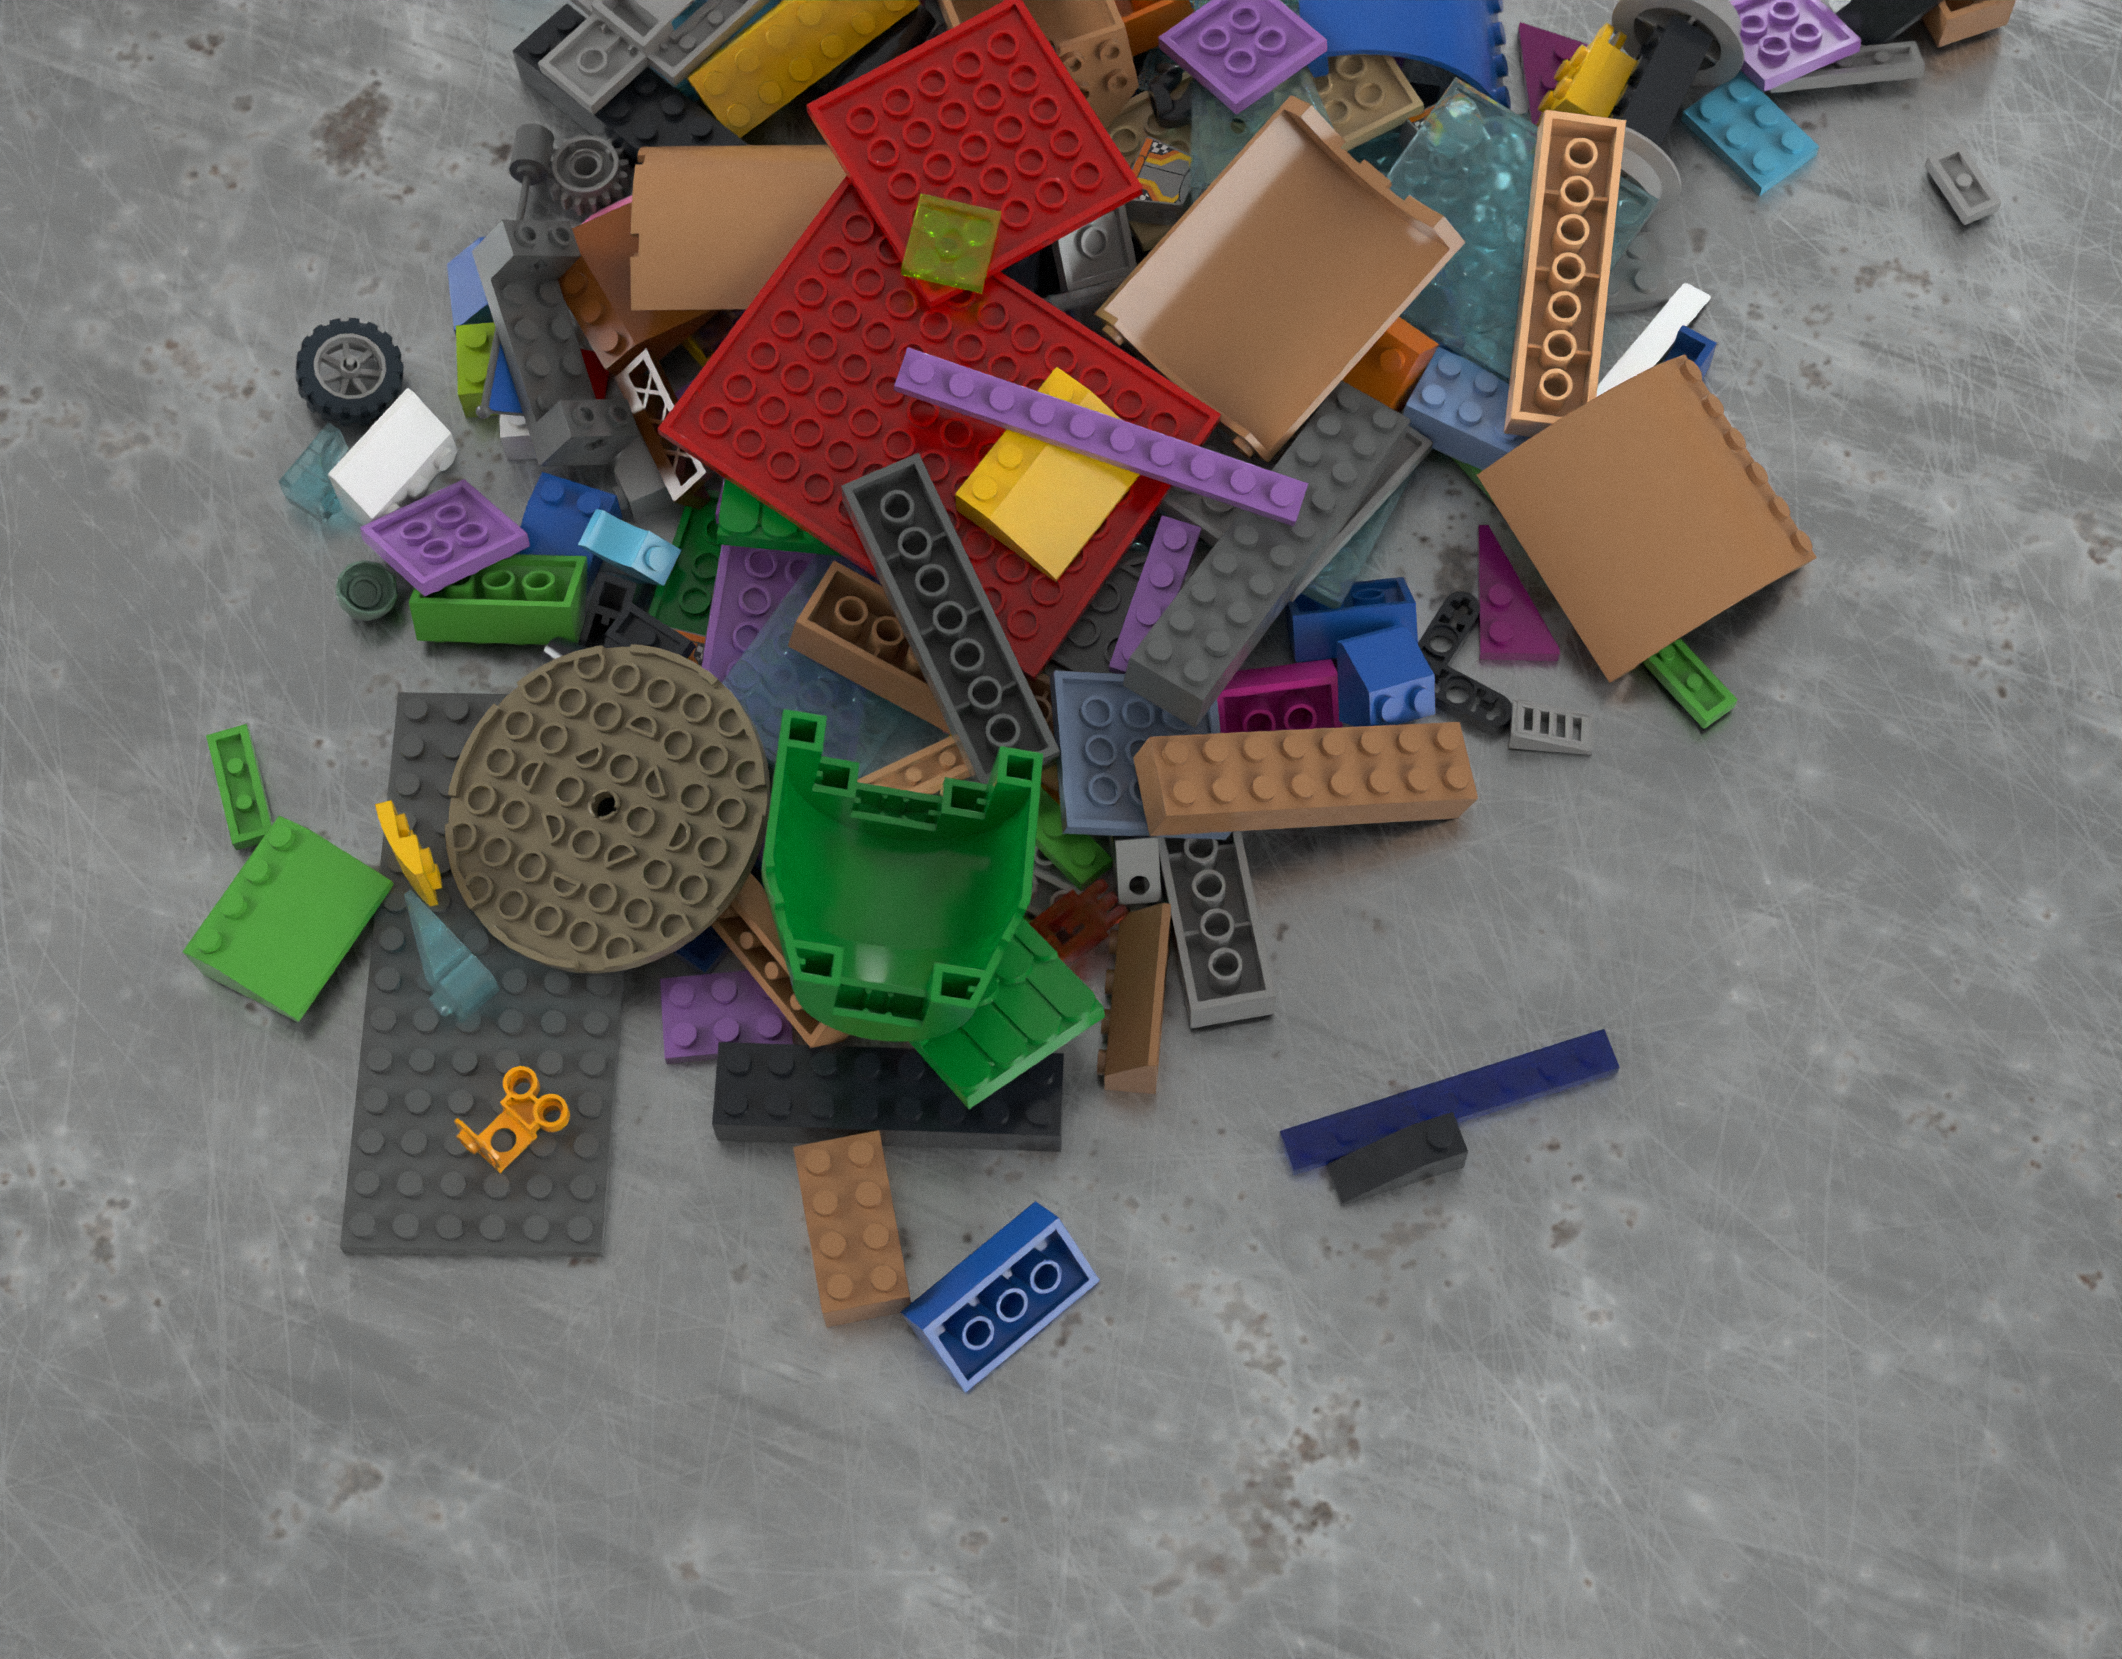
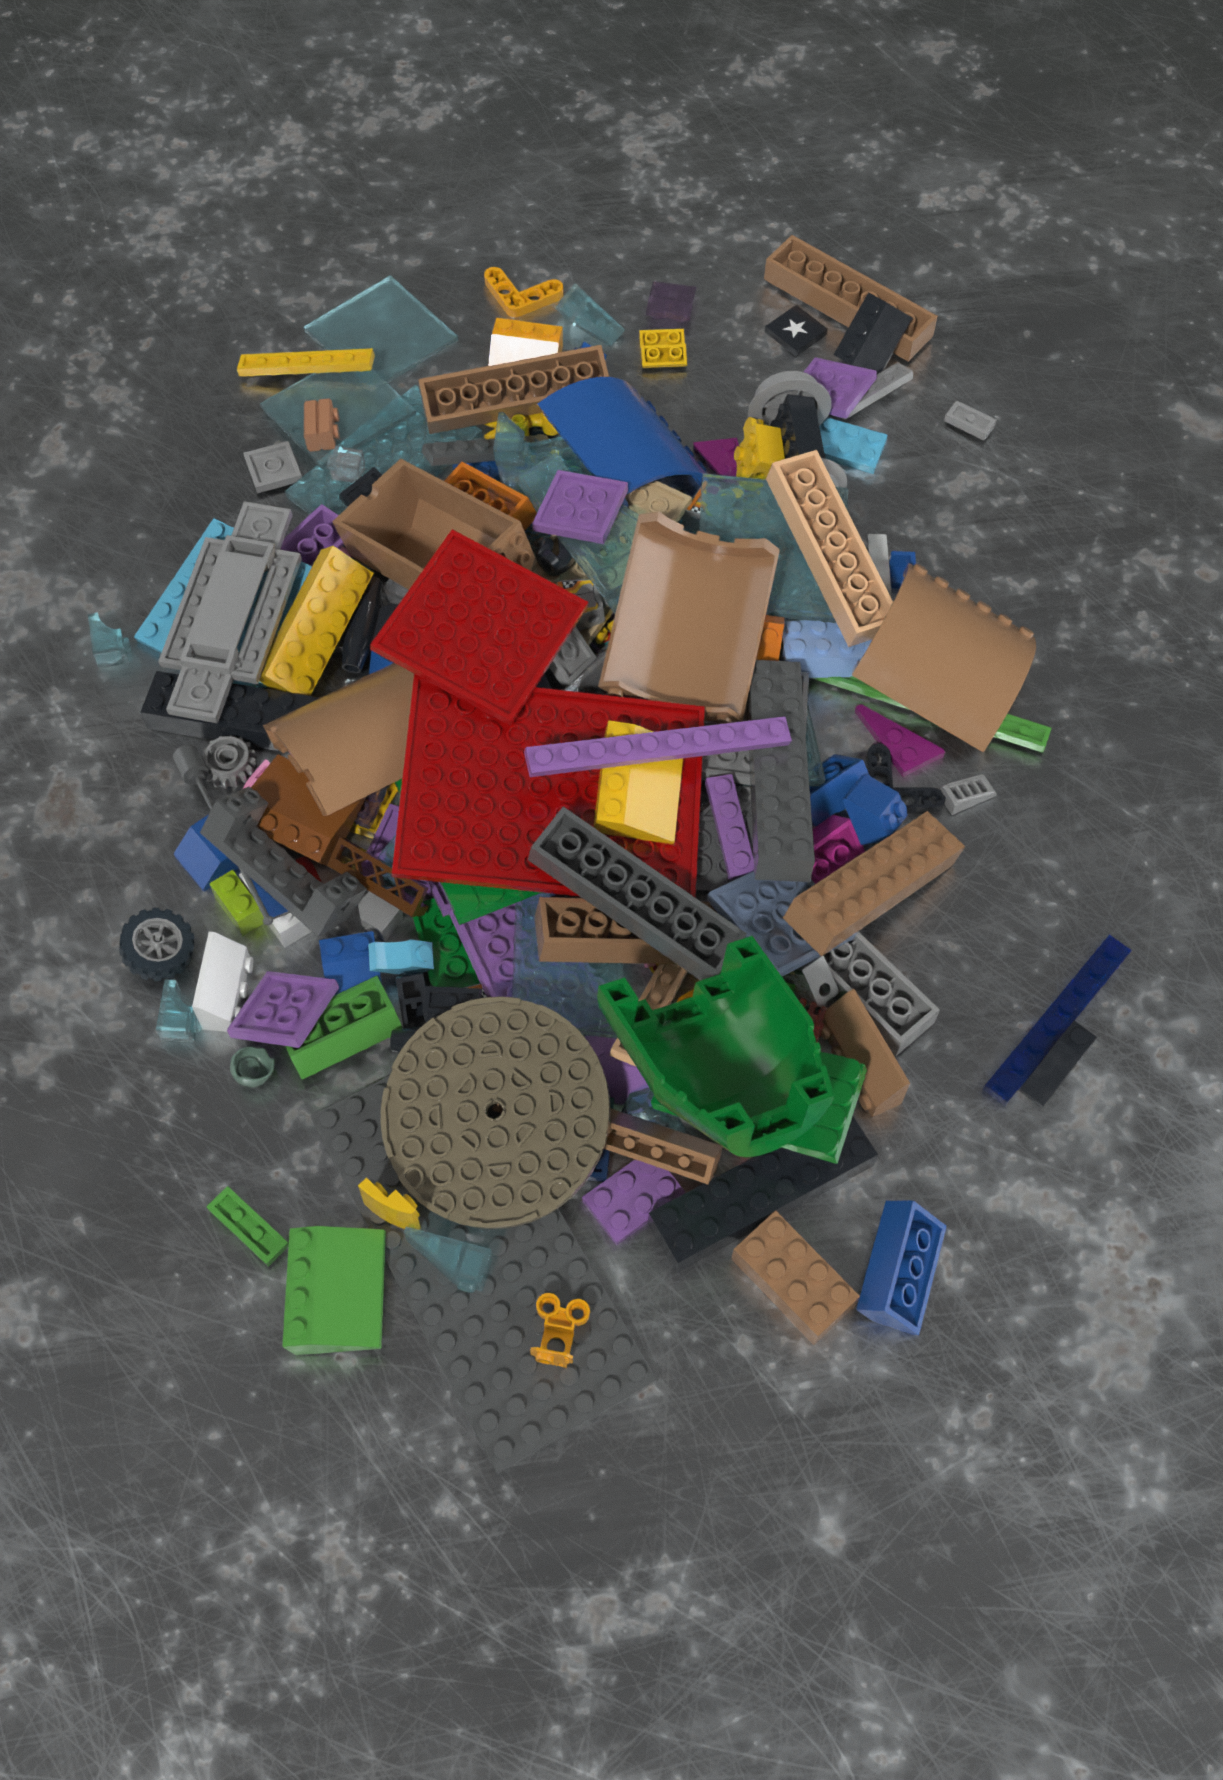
camera: 35 degrees left, 5 degrees down
clear neon green plate [901,193,1001,293] -> none

